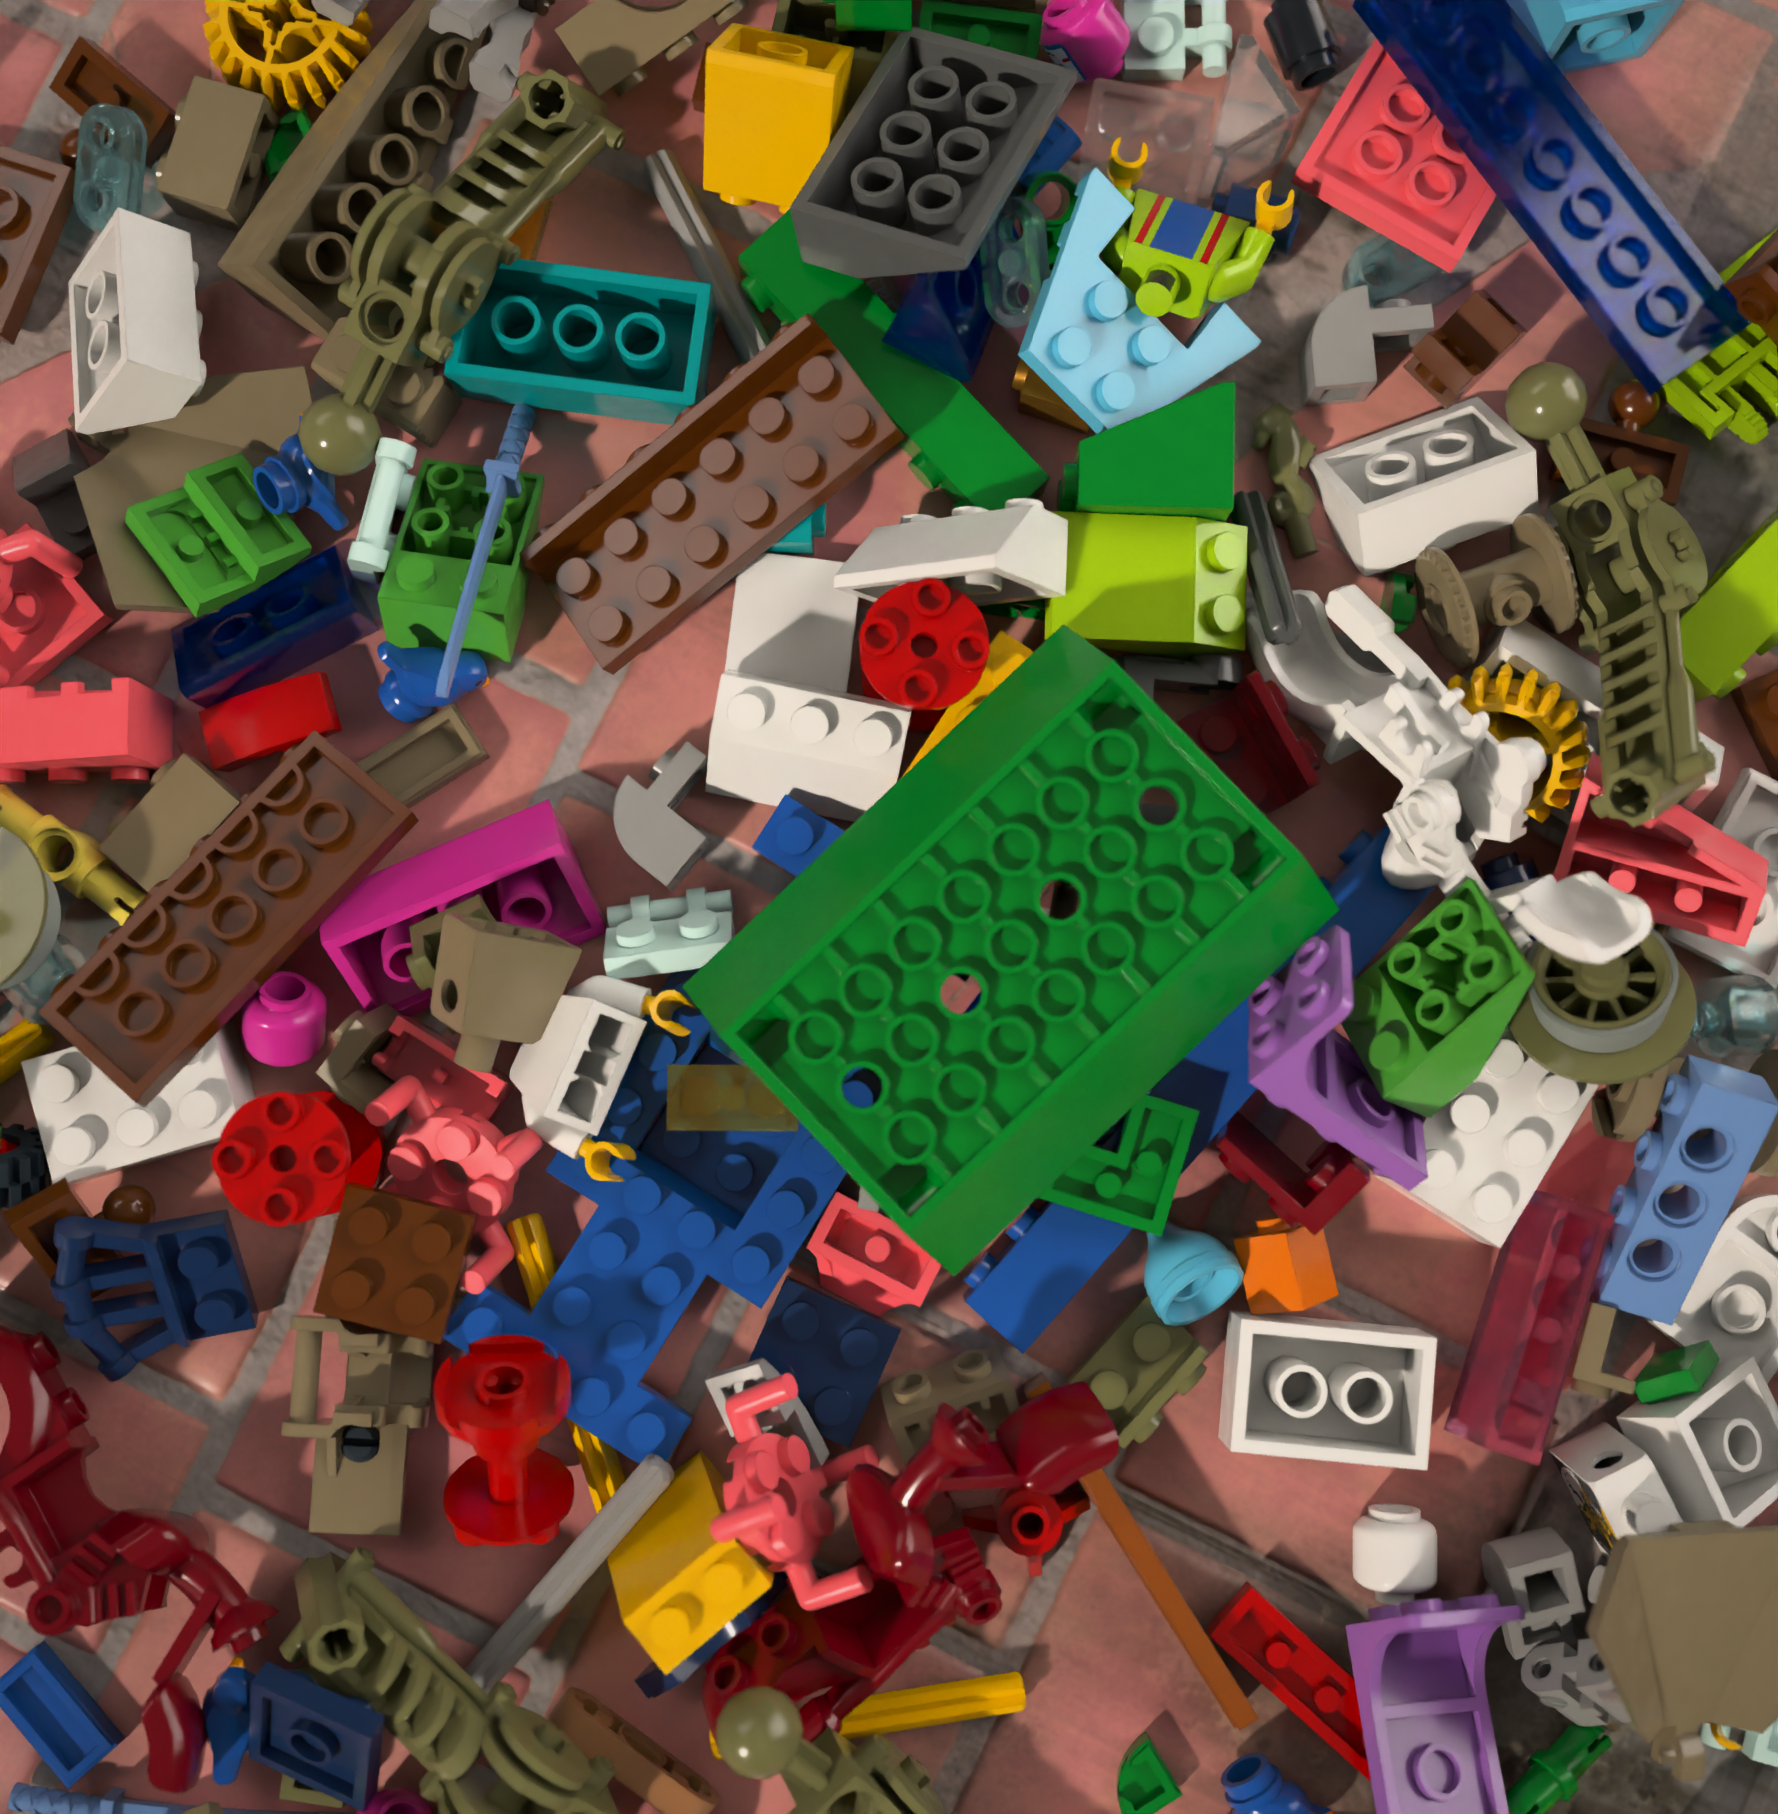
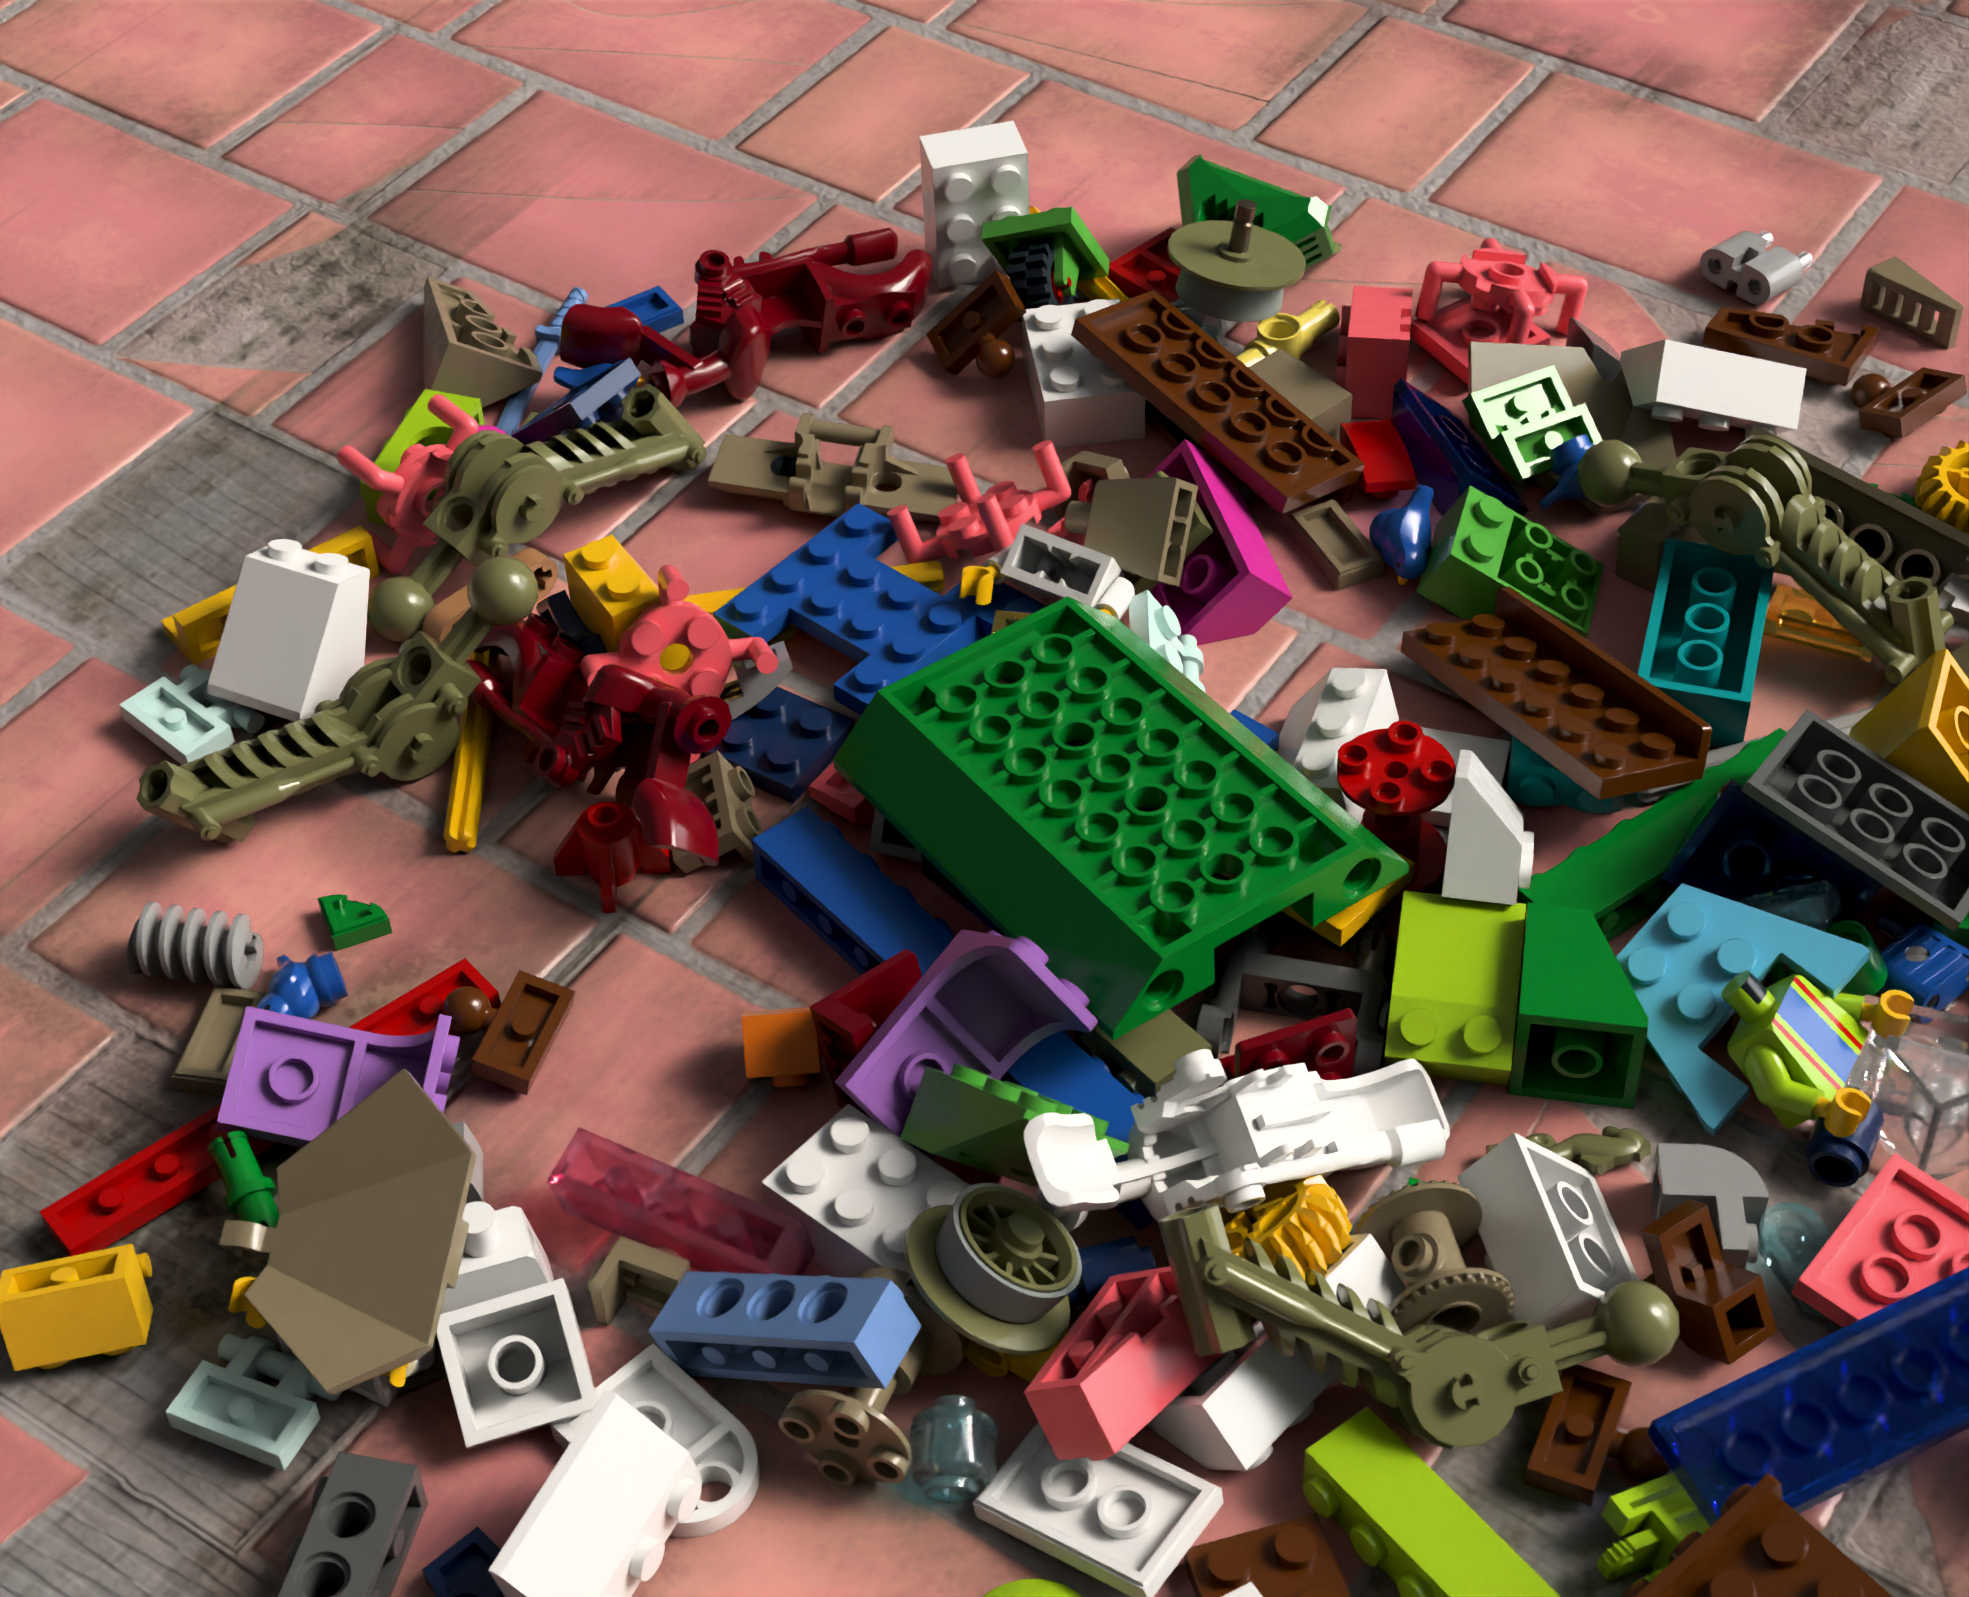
camera: 100 degrees right, 40 degrees down
dark blue plate [50,1209,259,1382] -> none
clear light blue plate [73,103,147,232] -> none
dark tan brick [156,75,280,233] -> none
red piece [211,1090,387,1227] -> none
dark pink head [241,972,327,1067] -> none
reddish brown plate [313,1182,478,1344] -> none
light aqua plate [347,437,417,585] -> none
red piece [434,1335,575,1547] -> none
medium blue sword [436,404,536,698] -> none
light grey axle [464,1454,675,1693] -> none
light grey brick [613,741,711,892] -> none
dark orange tile [1023,1372,1259,1731] -> none
green plate [1037,1094,1199,1237] -> none
olive bracket [1062,1293,1210,1449] -> none
medium azure helmet [1144,1219,1244,1326] -> none
white brick [1218,1310,1437,1471] -> none
dark grey axle [1230,490,1303,646] -> none
white head [1352,1503,1437,1605] -> none
green tile [1634,1340,1720,1405] -> none
none -> reddish brown plate [442,970,575,1095]

